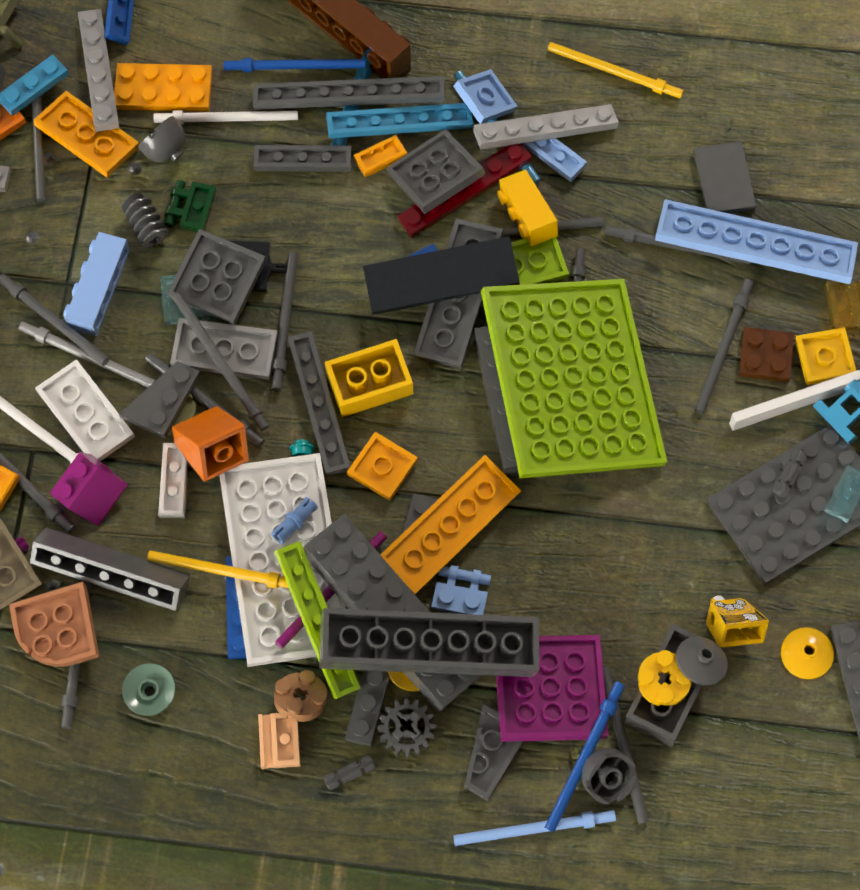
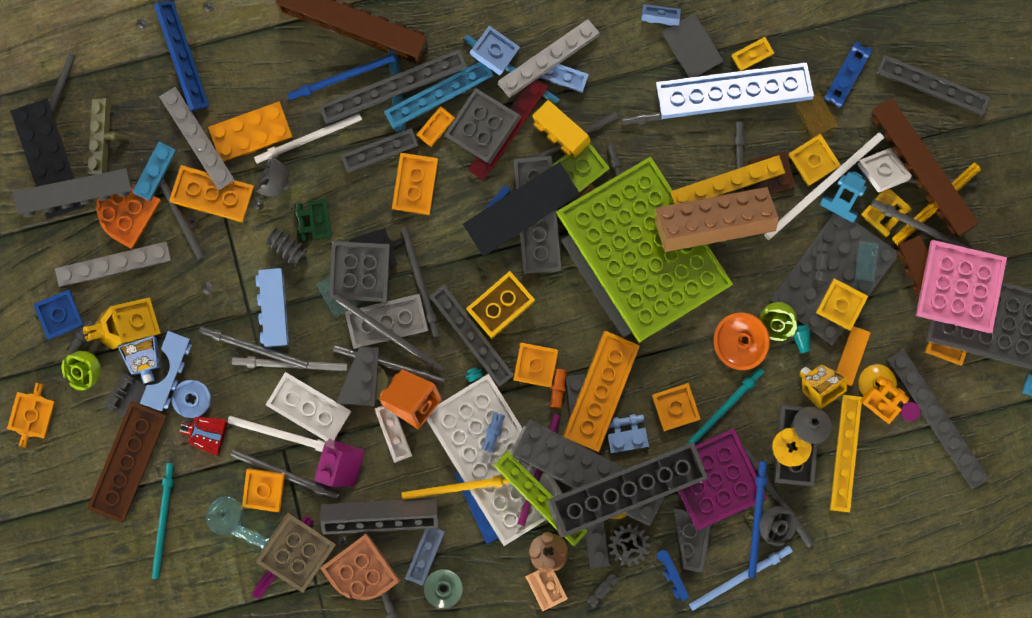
camera: 20 degrees left, 15 degrees up
none -> light orange plate [392,153,438,215]
none -> sand blue plate [405,528,445,586]
none -> orange pin [549,369,567,409]
none -> medium blue plate [641,4,681,26]
none -> light orange plate [652,383,701,431]
none -> medium nougat brick [655,187,779,252]
none -> blue plate [656,550,689,601]
none -> yellow plate [670,155,785,204]
none -> teal bar [686,367,764,445]
none -> orange dish [714,312,770,370]
none -> yellow plate [731,37,774,71]
none -> lime cylinder [759,302,797,341]
none -> teal cone [793,324,811,353]
none -> yellow plate [816,278,868,331]
none -> yellow plate [830,395,862,512]
none -> light orange tile [836,326,871,387]
none -> light orange plate [860,376,909,424]
none -> magenta tile [900,402,920,421]

